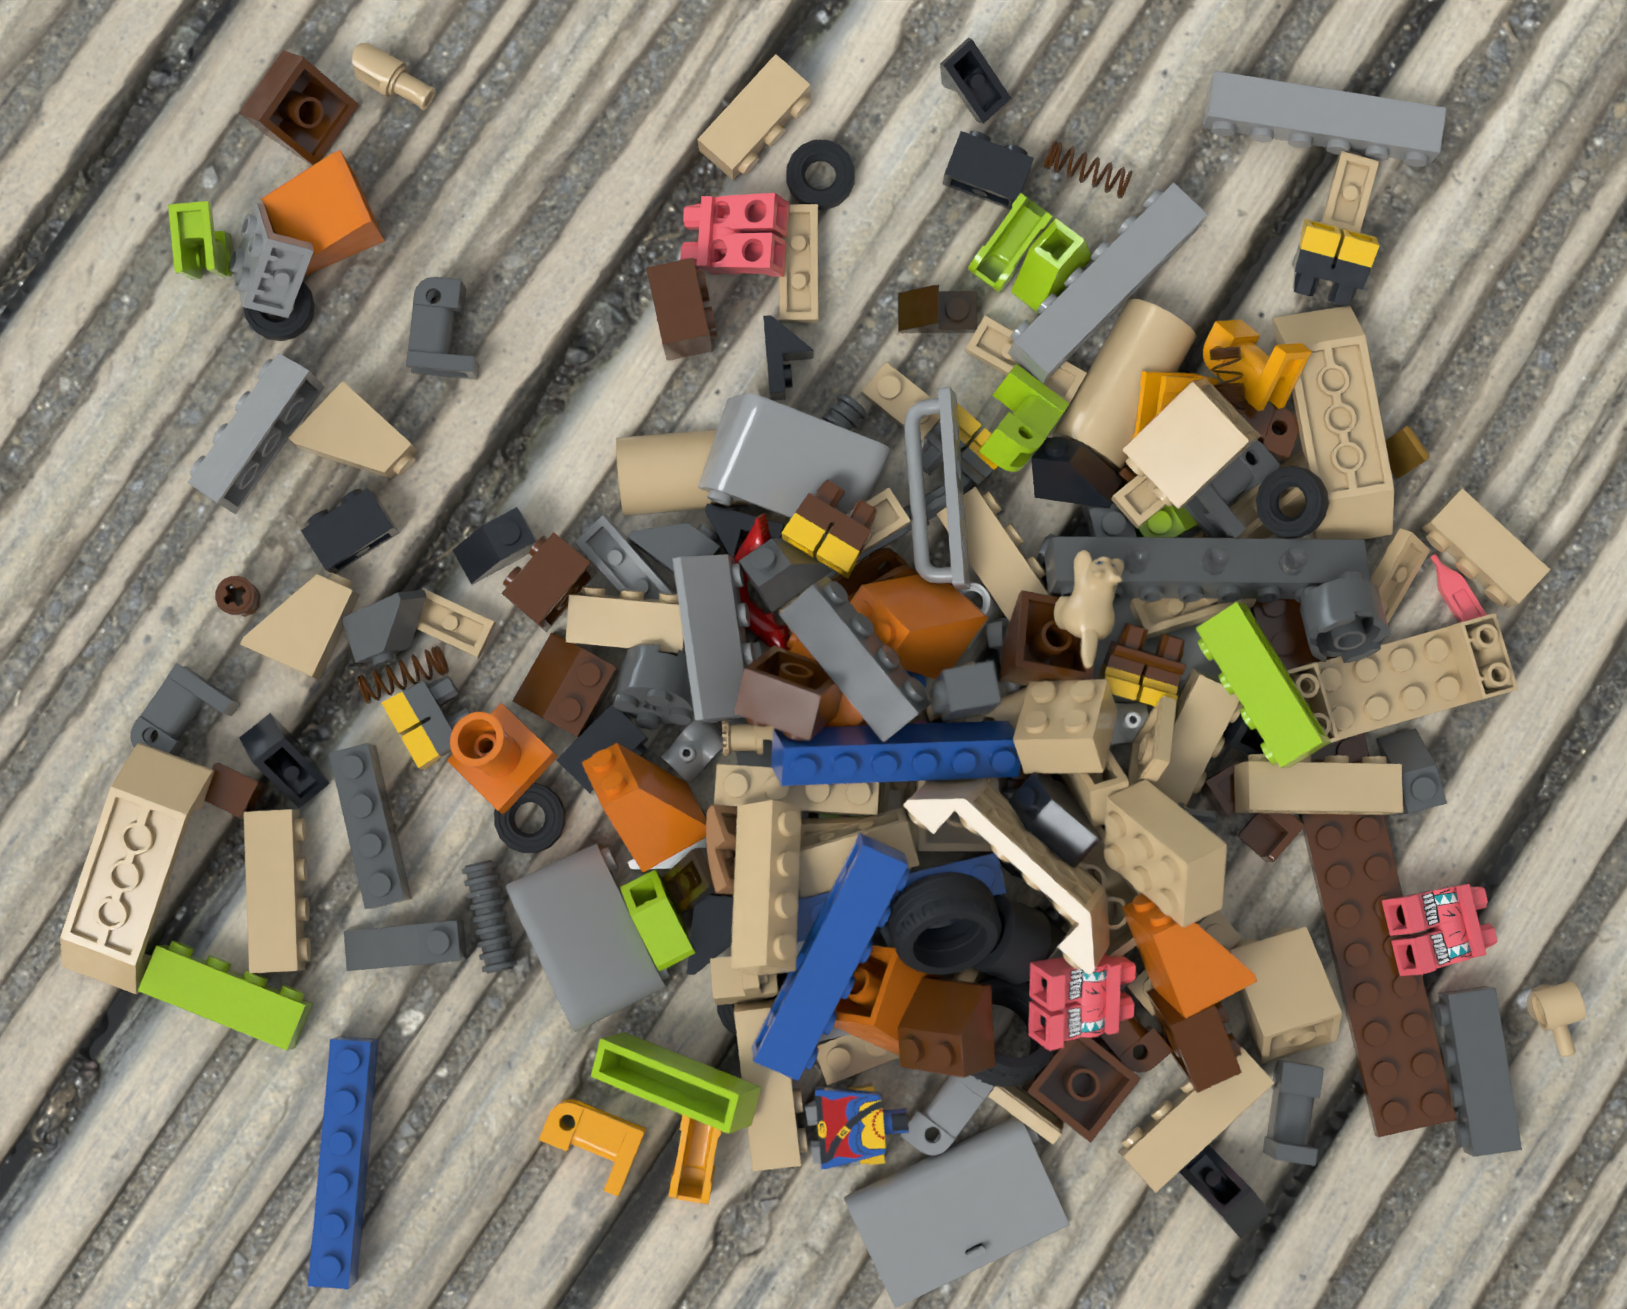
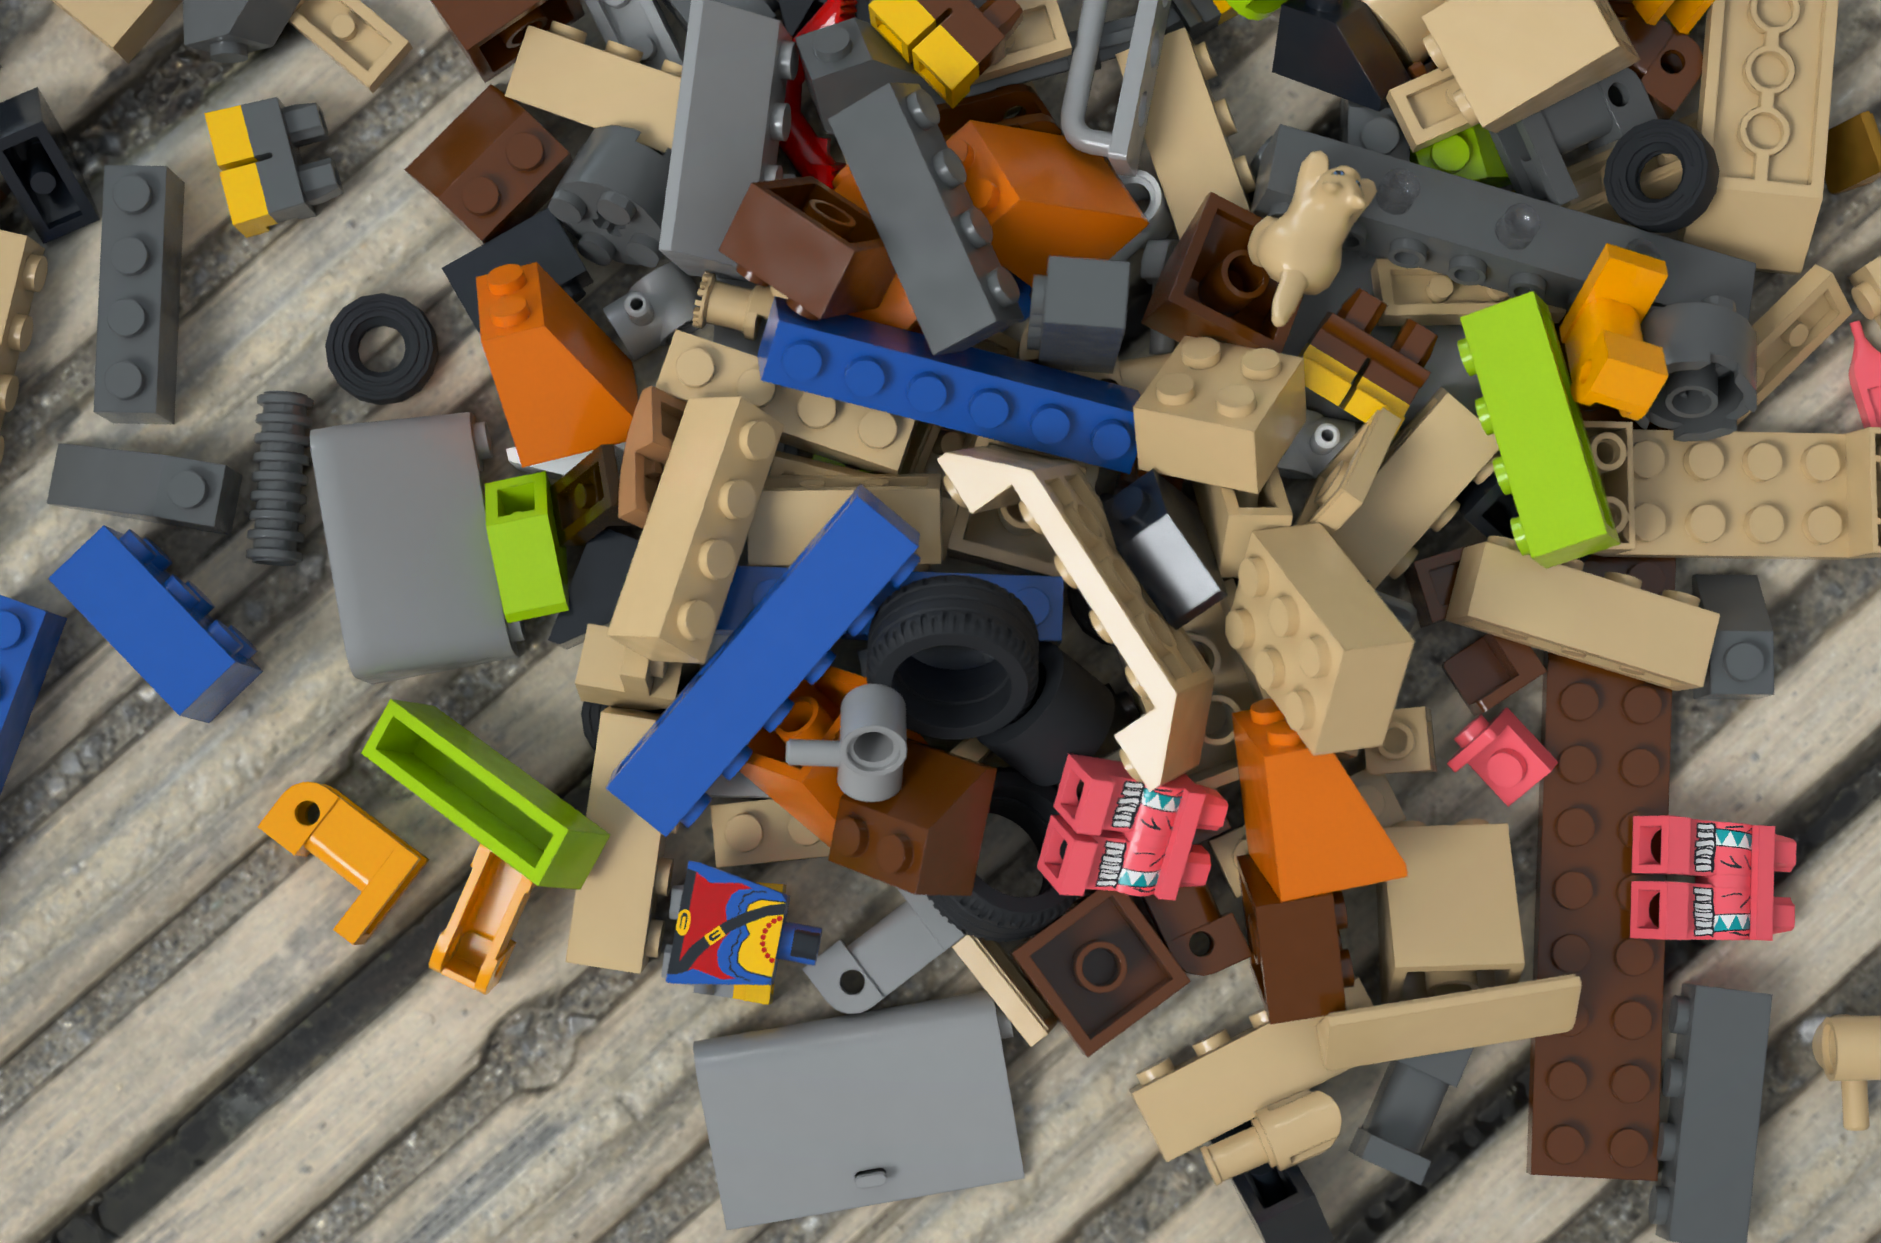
camera: 20 degrees right, 0 degrees up
reddish brown piece [357,645,449,704] -> none
orange plant [447,703,558,815] -> none
none -> blue brick [48,525,263,723]
none -> light grey piece [786,684,907,802]
none -> tan arm [1200,1091,1342,1186]
none -> tan slope [1316,974,1582,1071]
none -> tan bracket [1365,706,1437,775]
none -> coral bracket [1446,707,1558,807]
none -> light orange piece [1559,243,1669,421]

